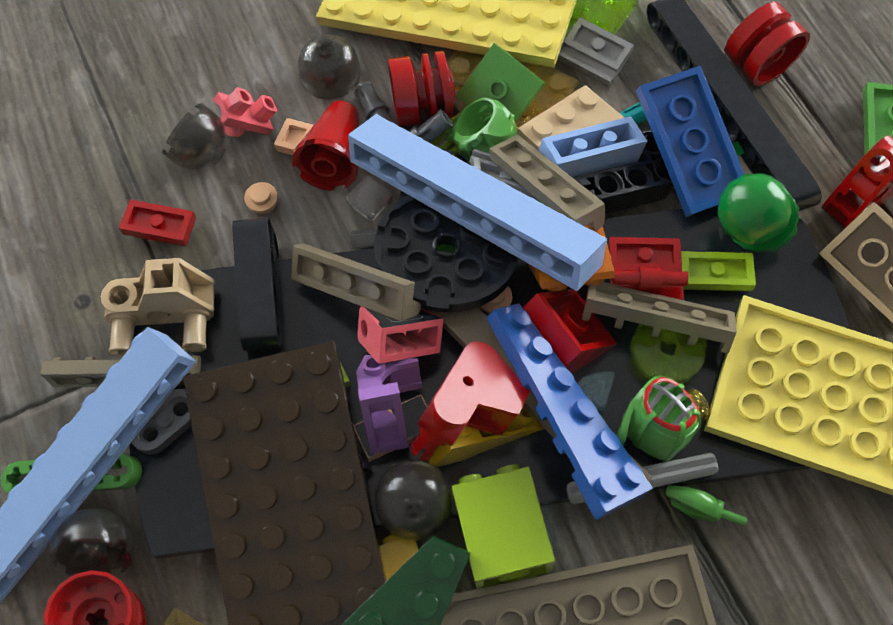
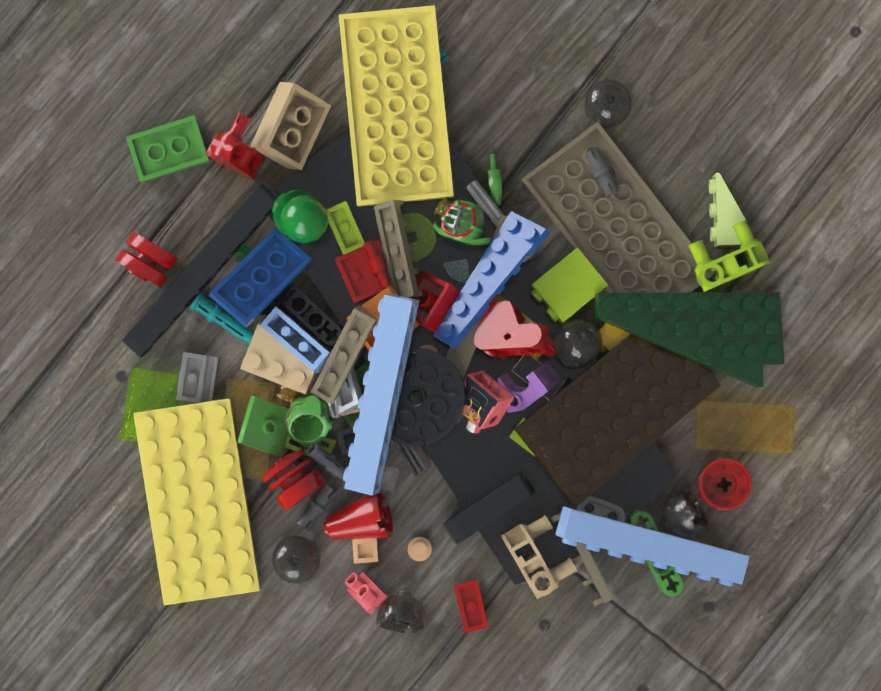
camera: 120 degrees left, 20 degrees up
dark tan hinge [291,243,421,321] -> none

